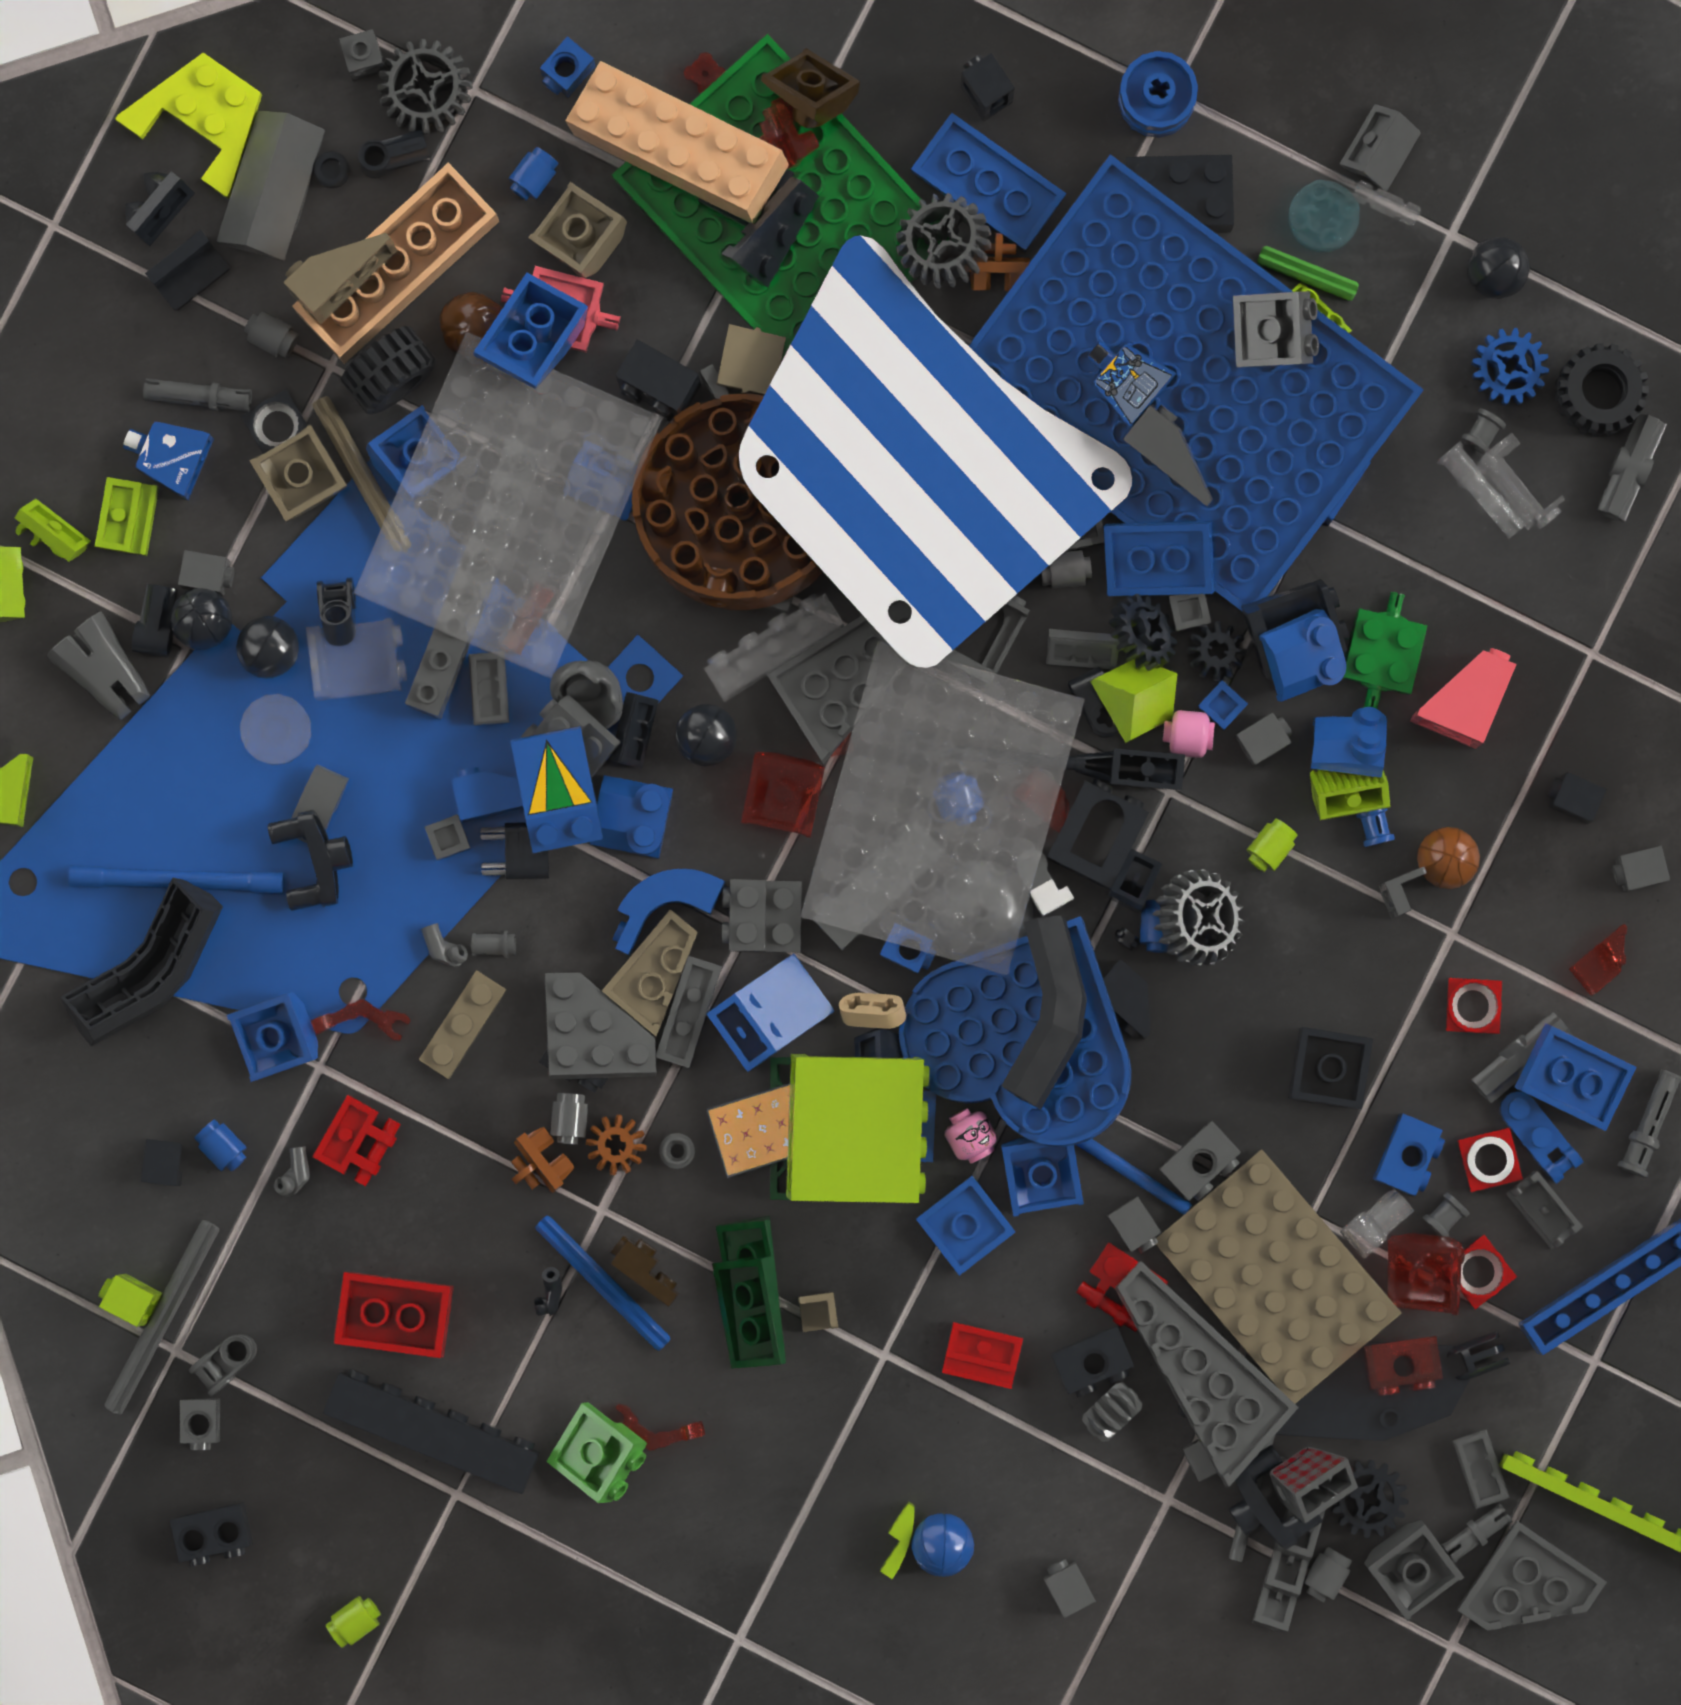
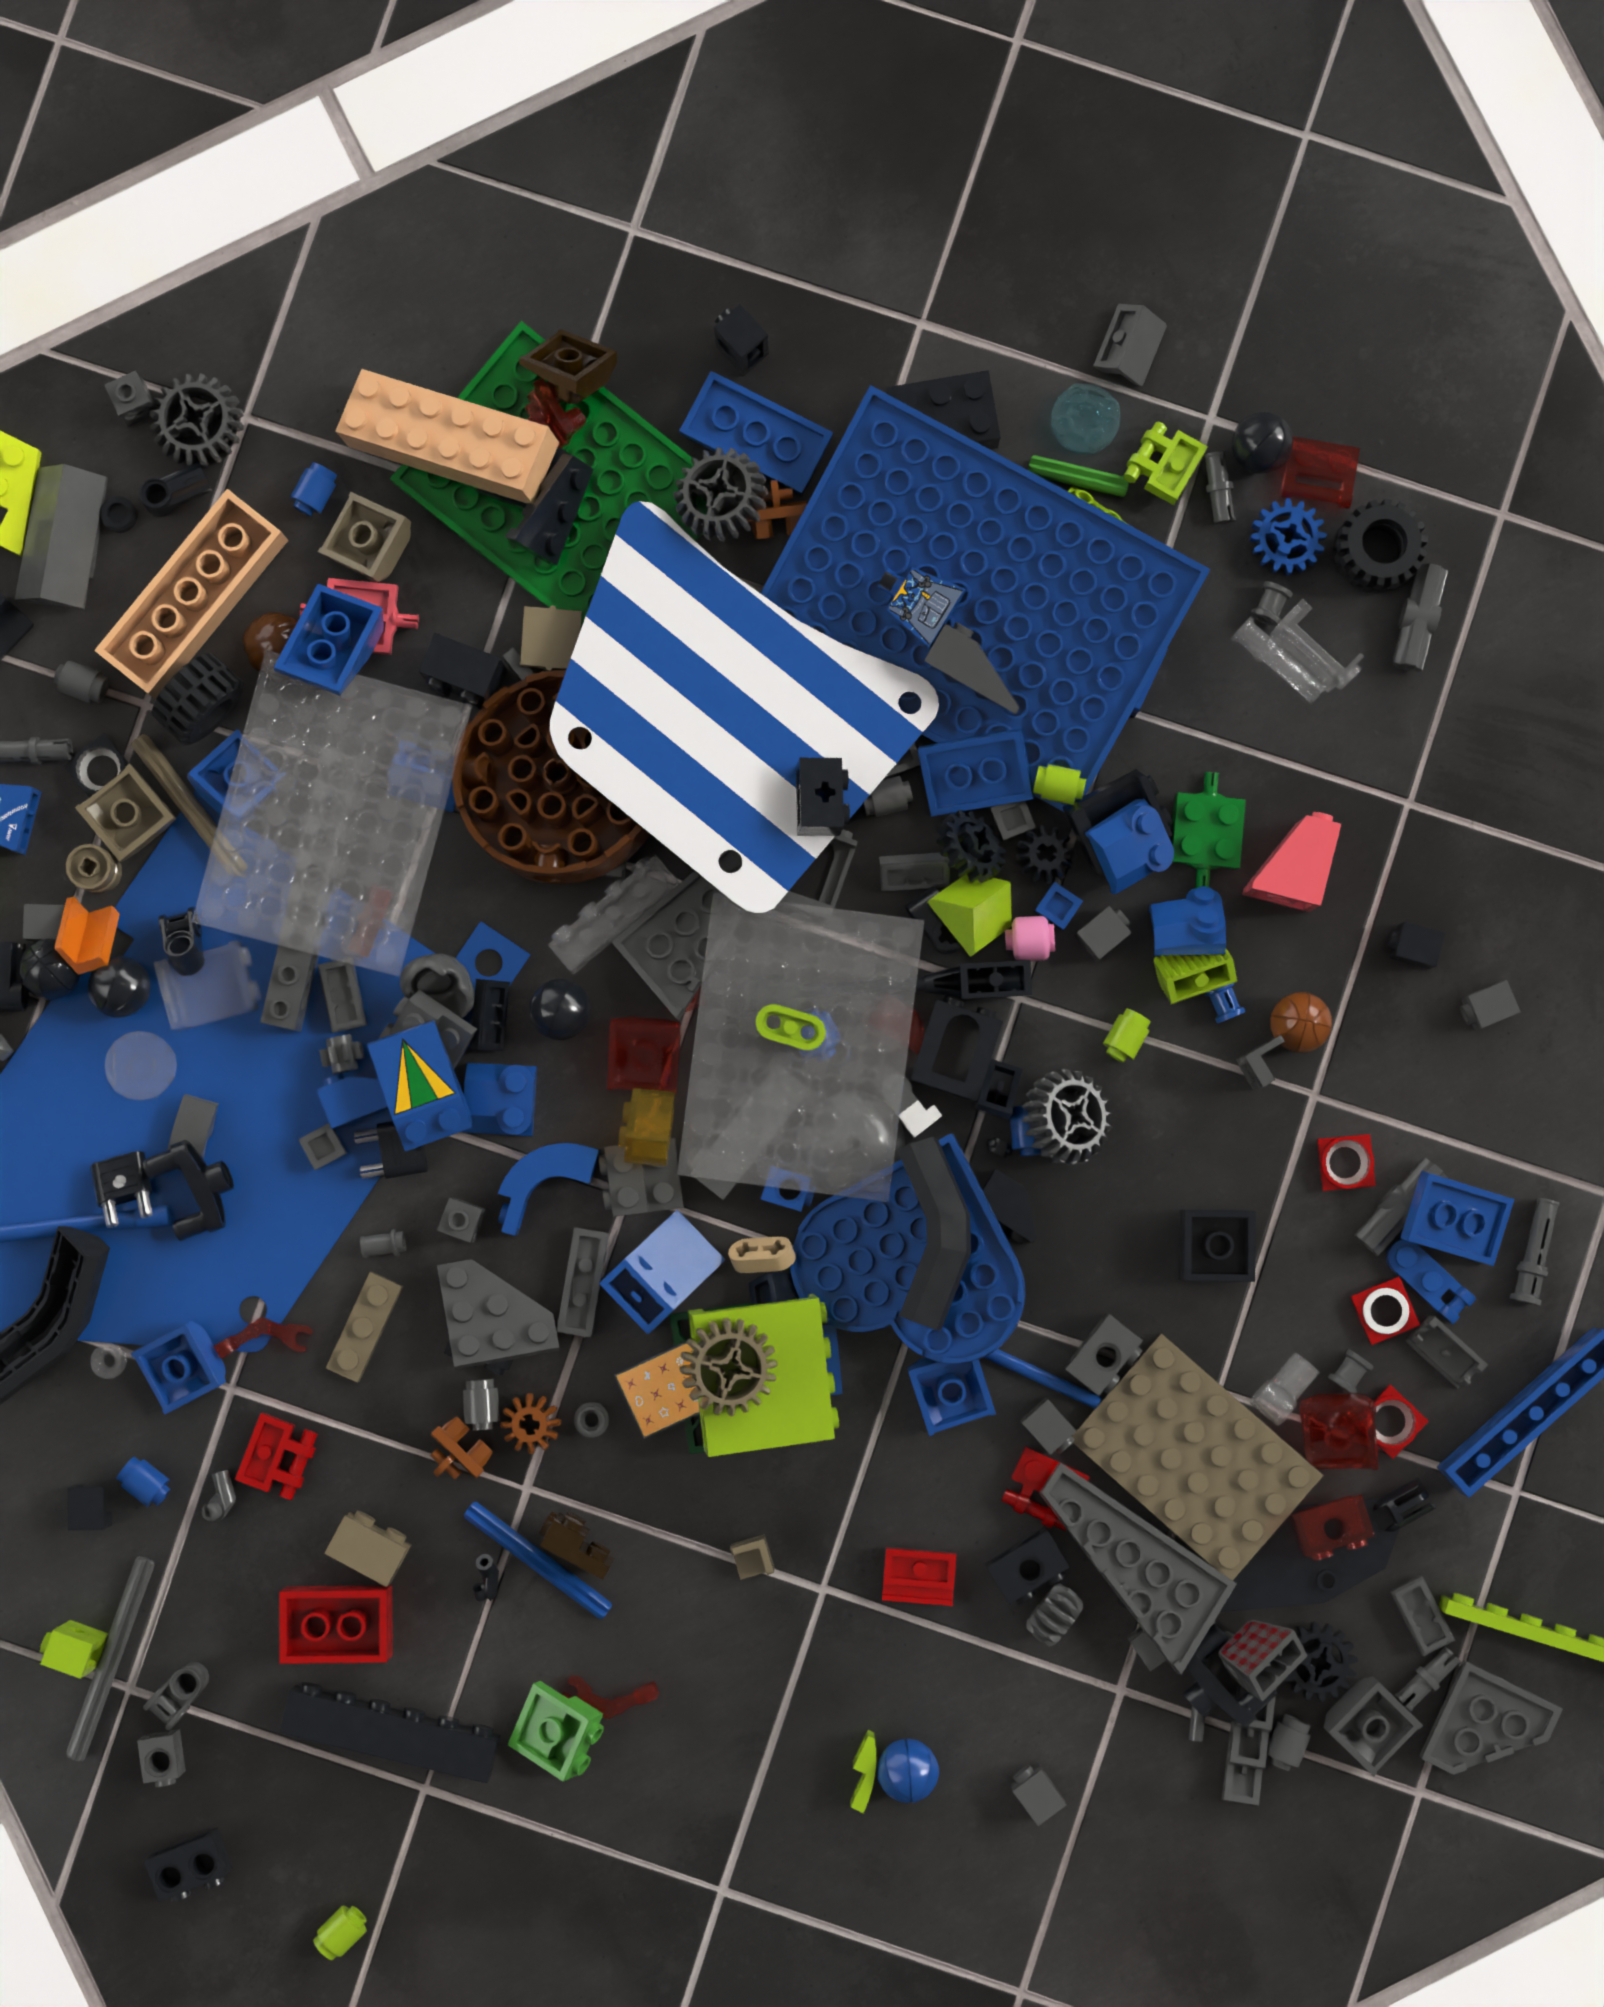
camera: 10 degrees left, 0 degrees up
dark tan slope [283,233,397,324] -> none
dark grey arm [421,923,468,967] -> none
blue brick [540,36,596,98] -> none
dark tan wing [602,910,698,1037] -> none
clear red plate [684,52,726,94] -> none
dark green slope [712,1215,786,1369] -> none
blue plate [916,1176,1015,1276] -> none
bright pink head [944,1108,997,1164] -> none
blue wheel [1118,51,1198,138] -> none
dark grey plate [1233,291,1319,367] -> none
clear axle [1352,181,1421,226] -> none
blue brick [1373,1113,1445,1196] -> none
clear red slope [1569,924,1627,996] -> none
none -> orange panel [55,896,120,975]
none -> dark tan wheel [66,844,122,894]
none -> black piece [90,1151,153,1228]
none -> clear plate [90,1343,127,1379]
none -> dark grey gear [319,1034,365,1074]
none -> dark tan brick [324,1511,411,1587]
none -> dark grey brick [437,1197,487,1243]
none -> clear yellow brick [618,1088,675,1166]
none -> dark tan gear [680,1317,778,1416]
none -> lime plate [756,1004,826,1050]
none -> black brick [795,757,850,836]
none -> lime brick [1033,764,1086,805]
none -> lime plate [1123,422,1208,505]
none -> dark grey pin [1204,451,1236,524]
none -> clear red plate [1281,436,1360,509]

